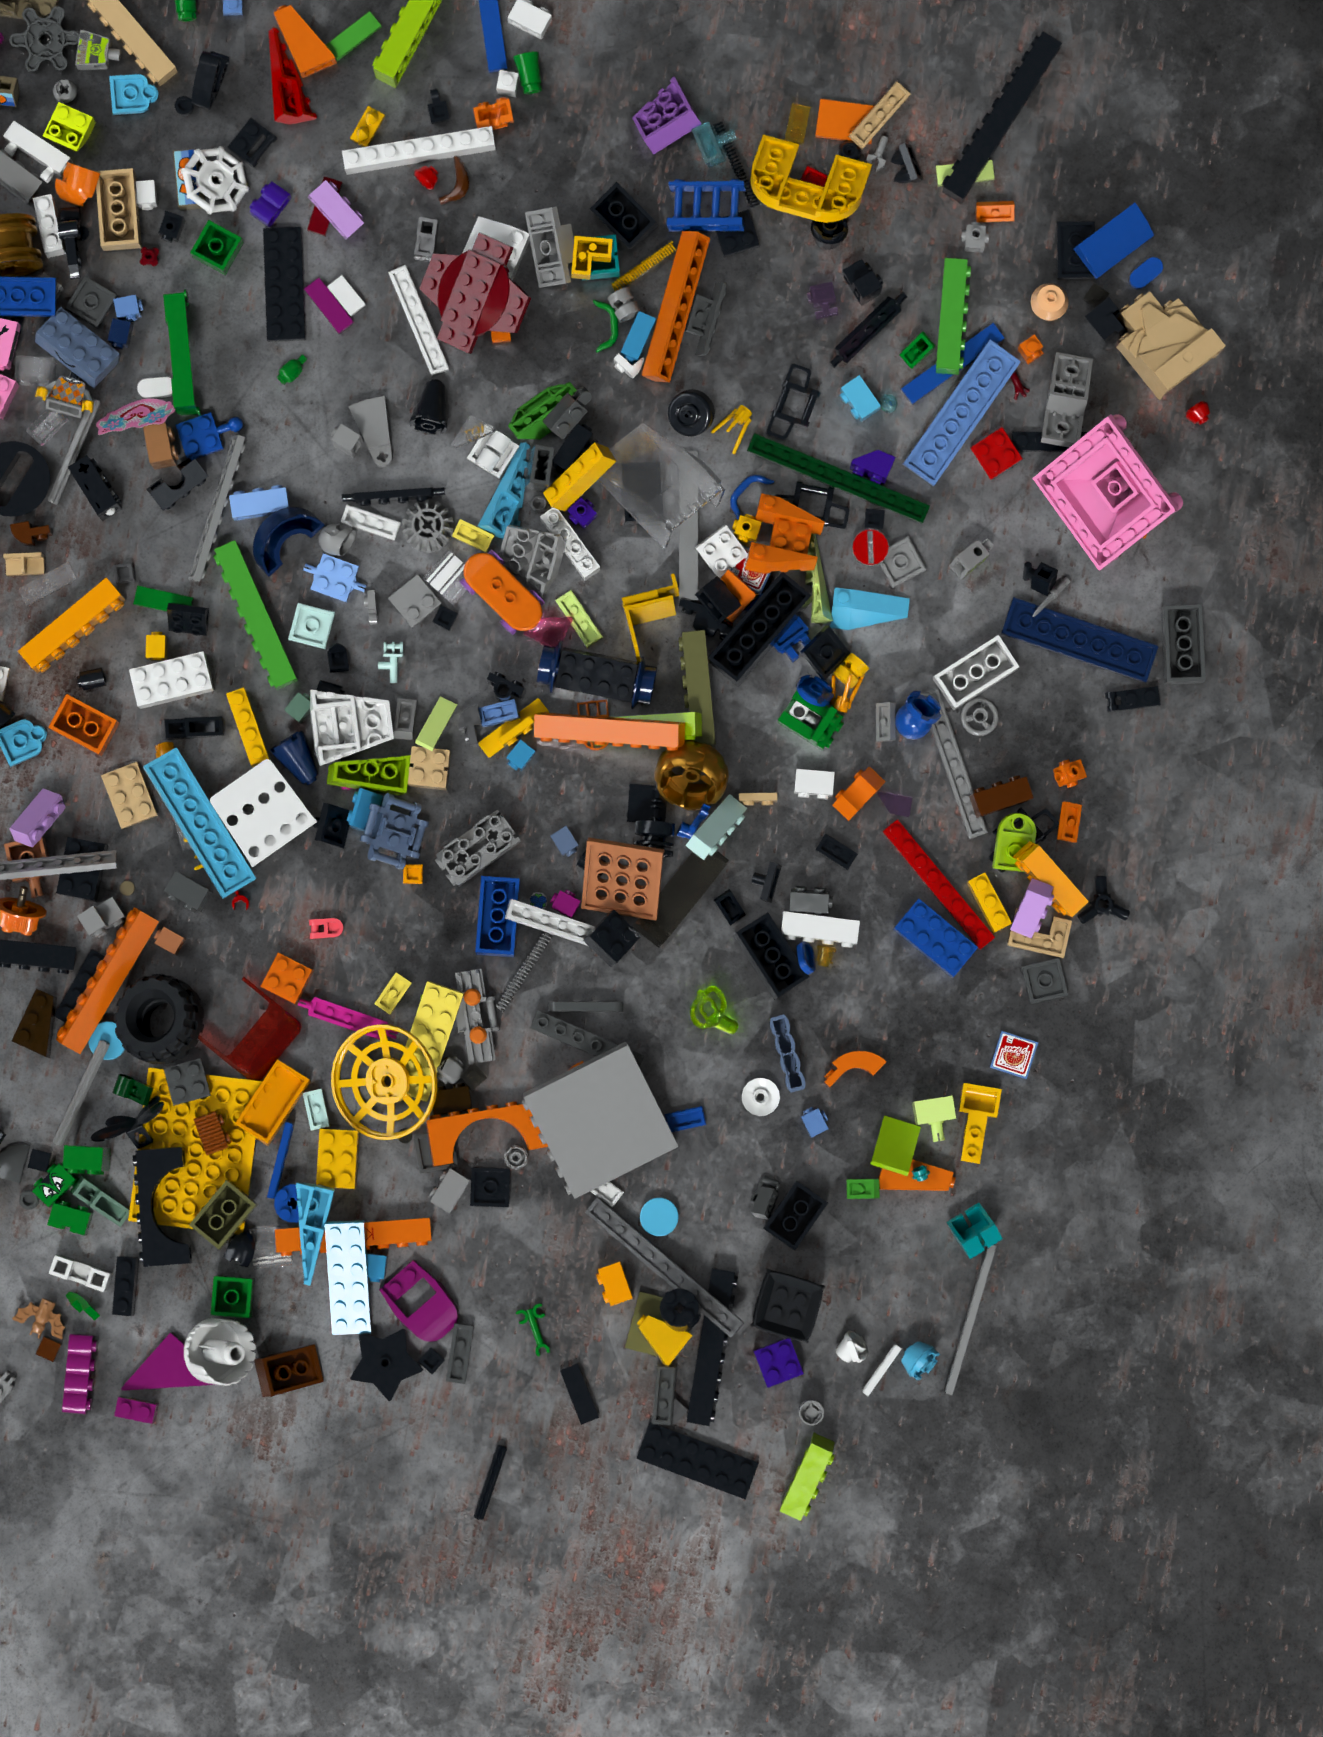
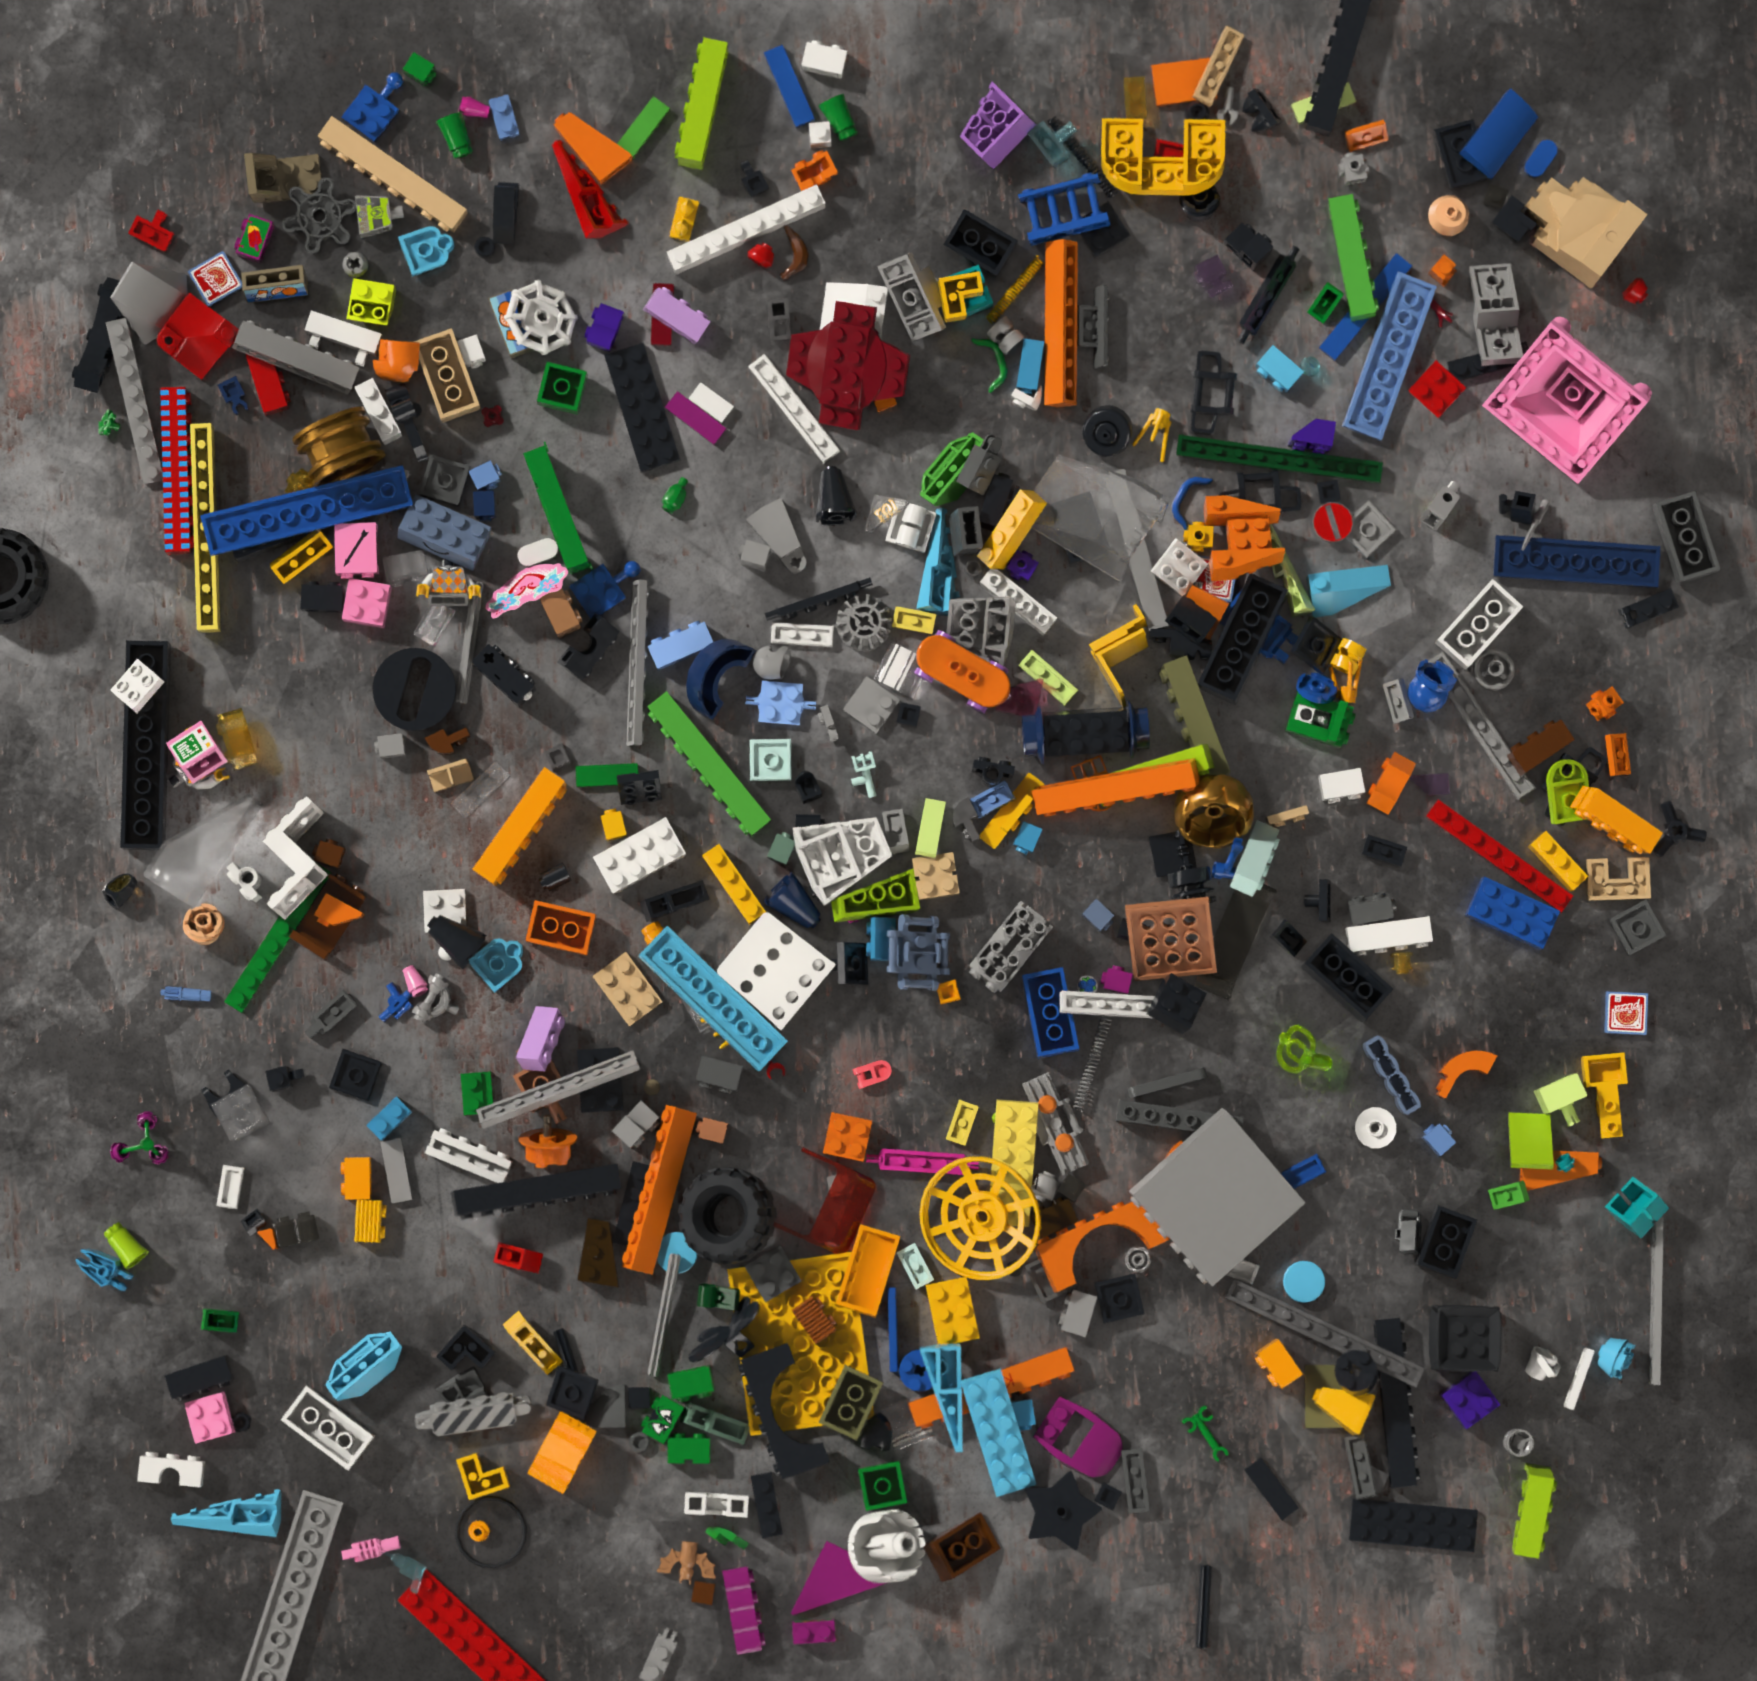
camera: 25 degrees left, 0 degrees up
black brick [158,210,185,243] -> none
black plate [228,118,278,168] -> none
blue tile [796,941,816,975] -> none
lavender brick [1010,878,1054,938] -> none

